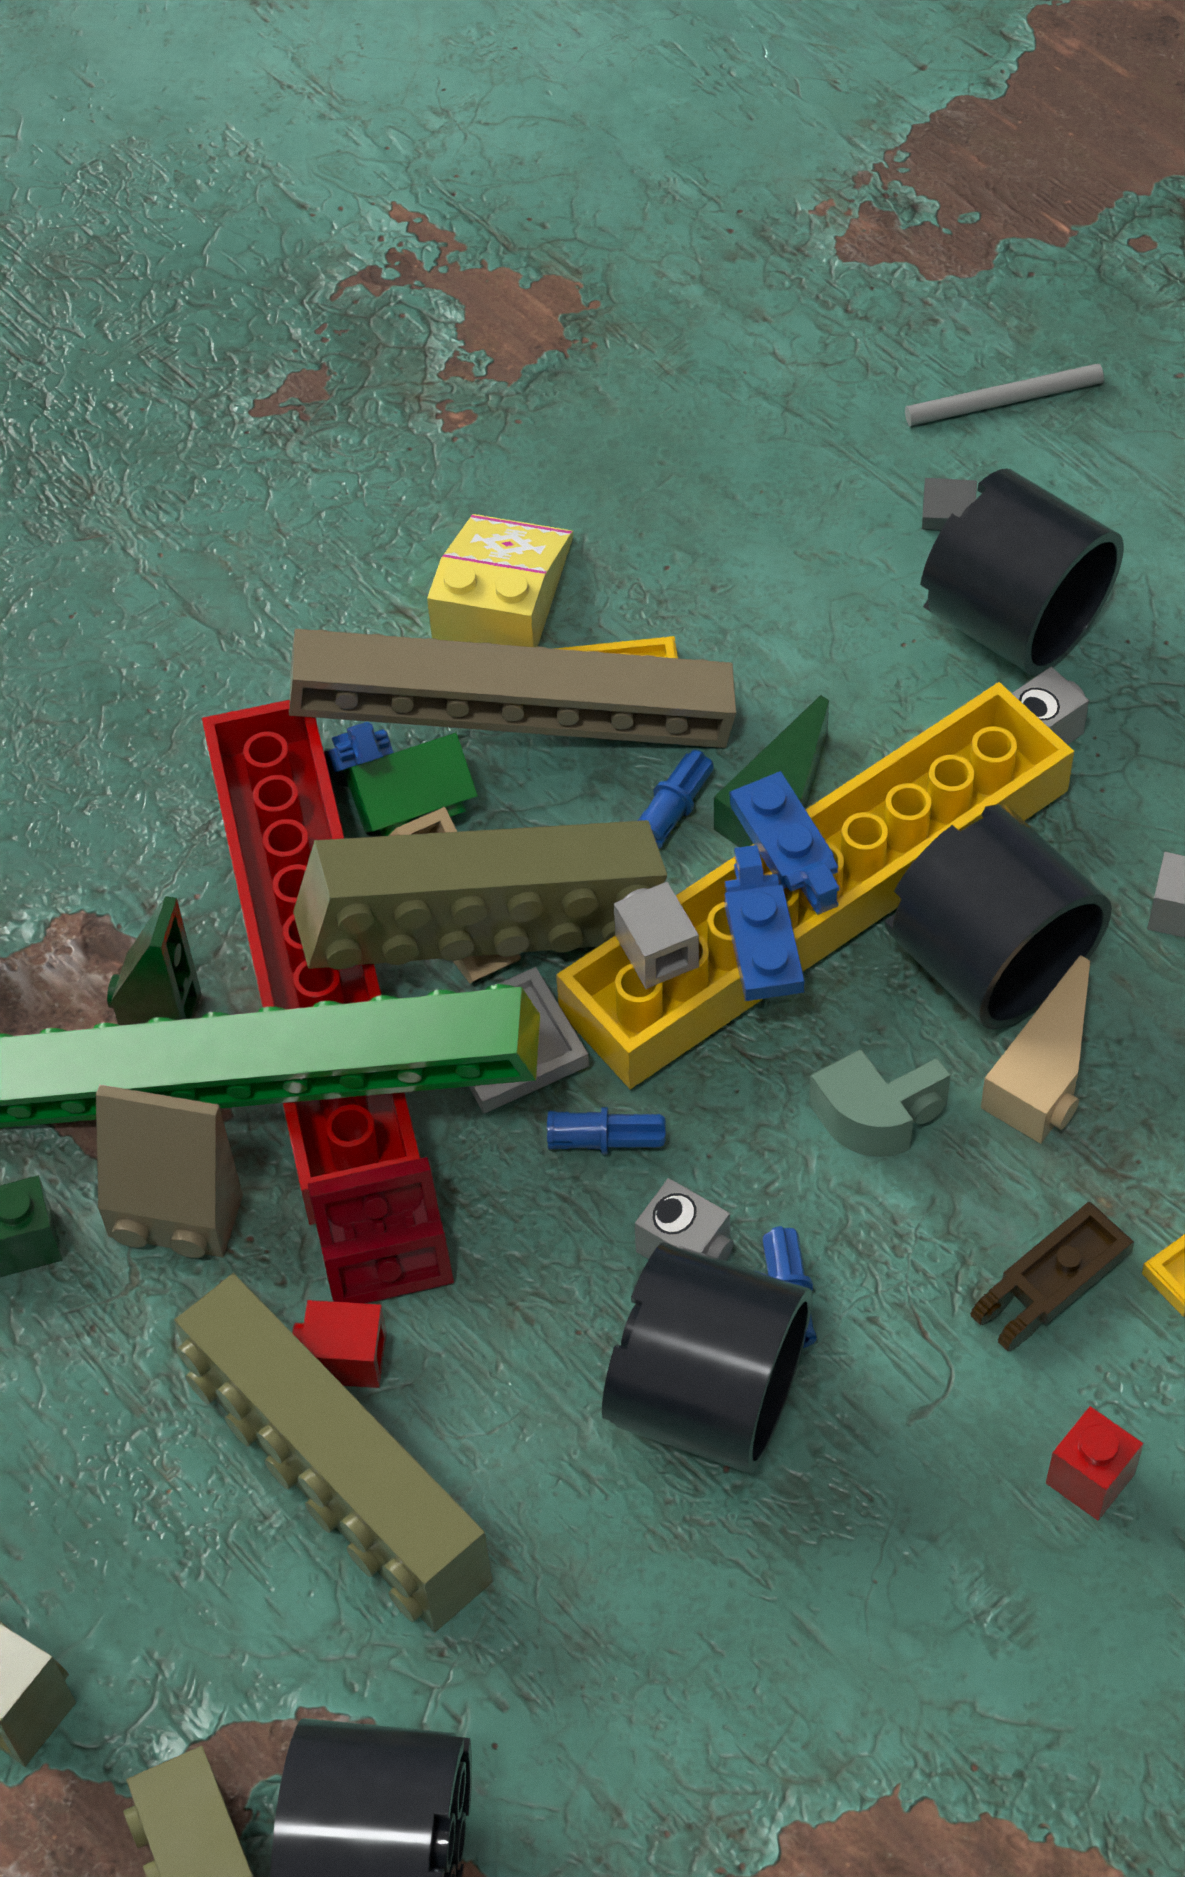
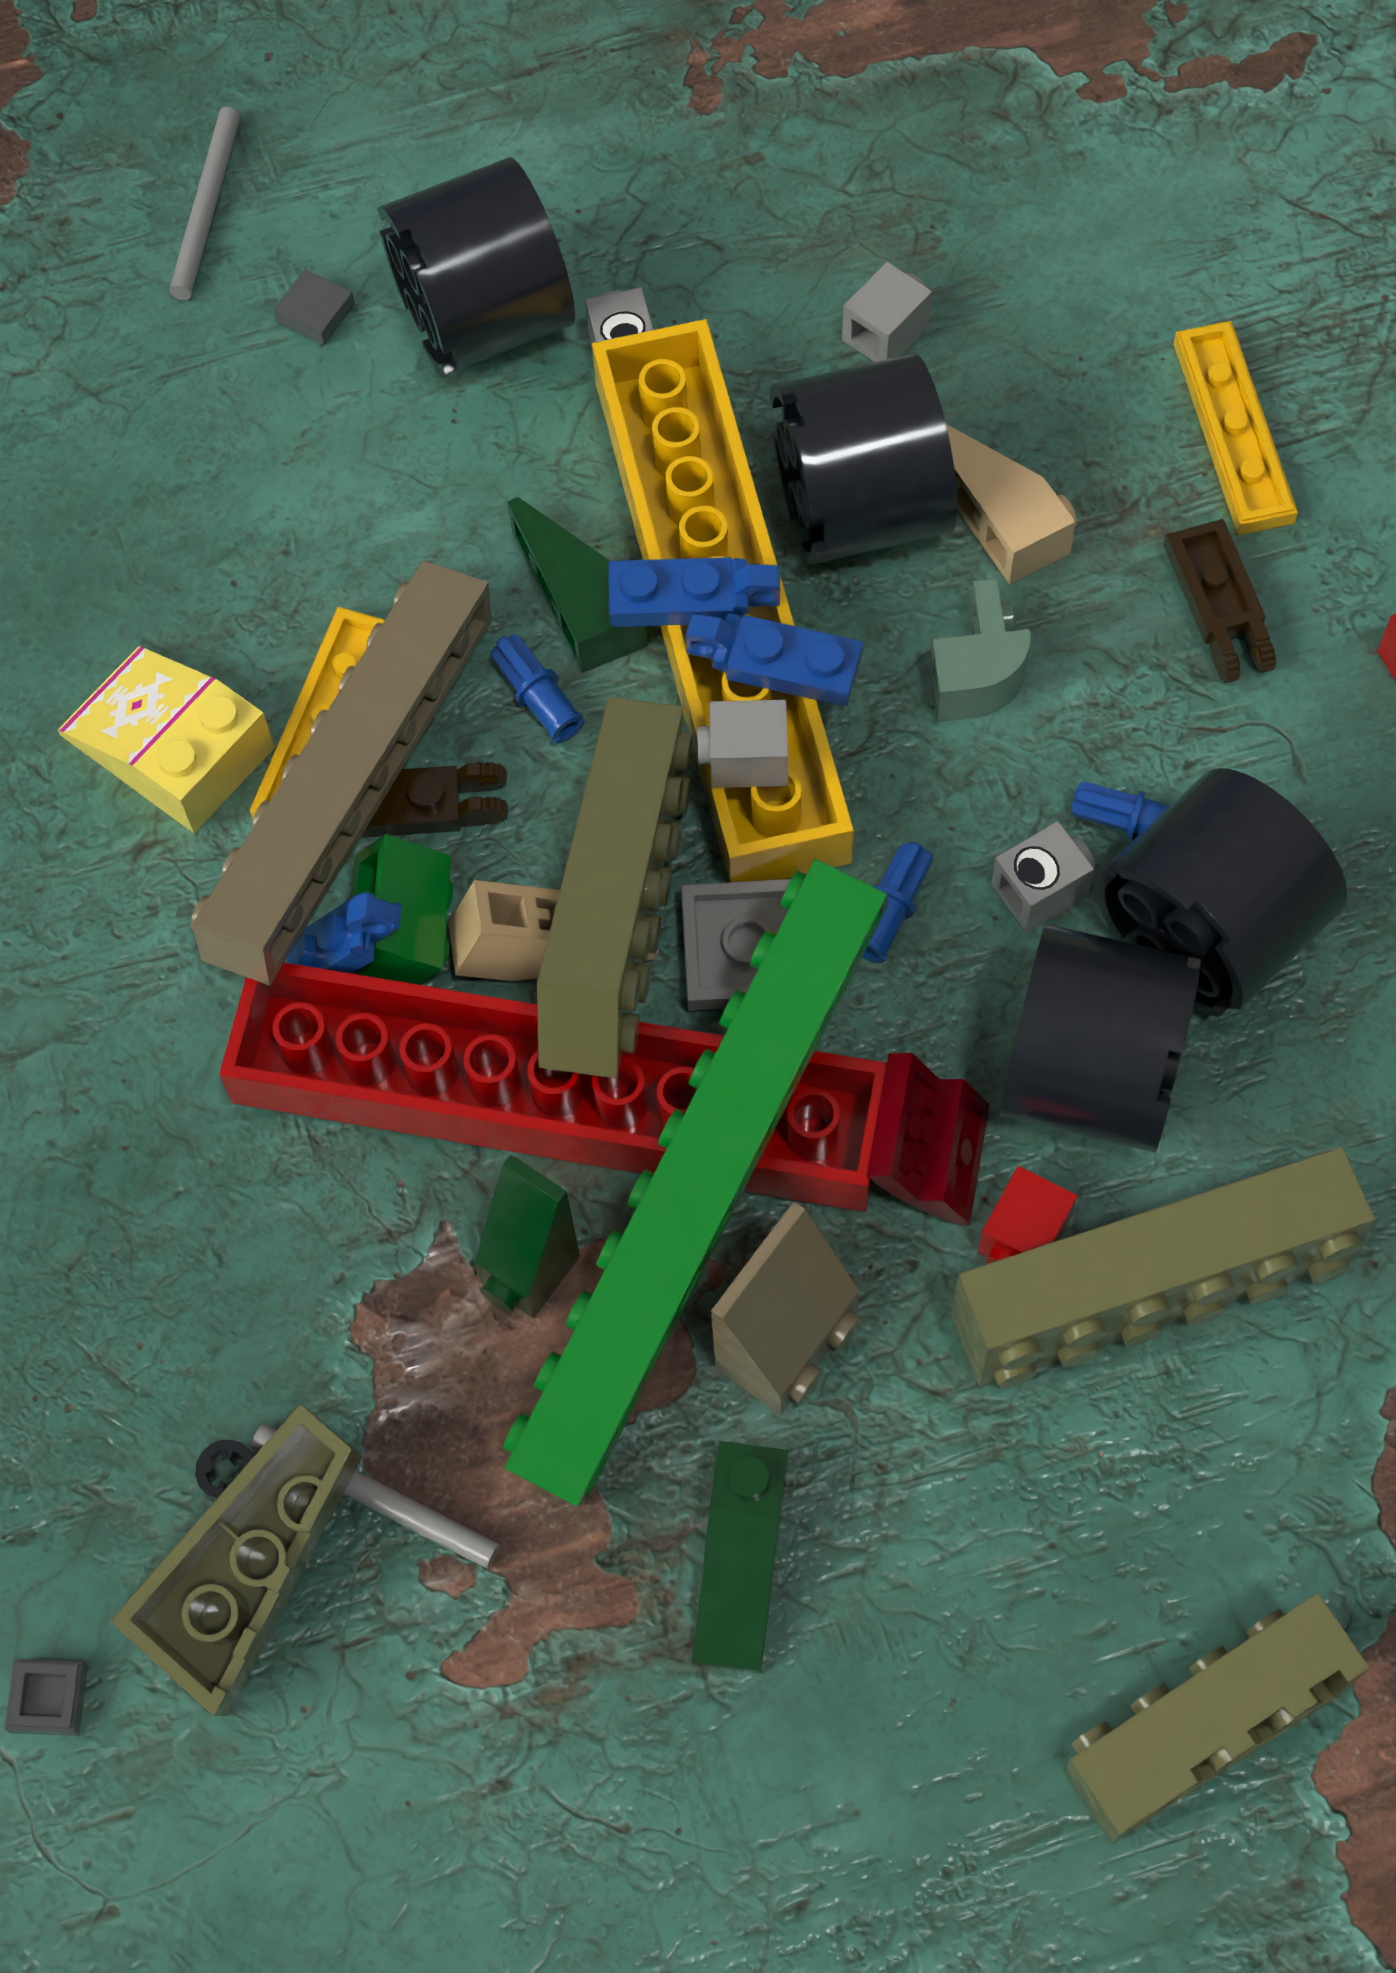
camera: 65 degrees left, 10 degrees up
none -> dark brown hinge [360,762,508,838]
none -> black brick [999,923,1201,1153]

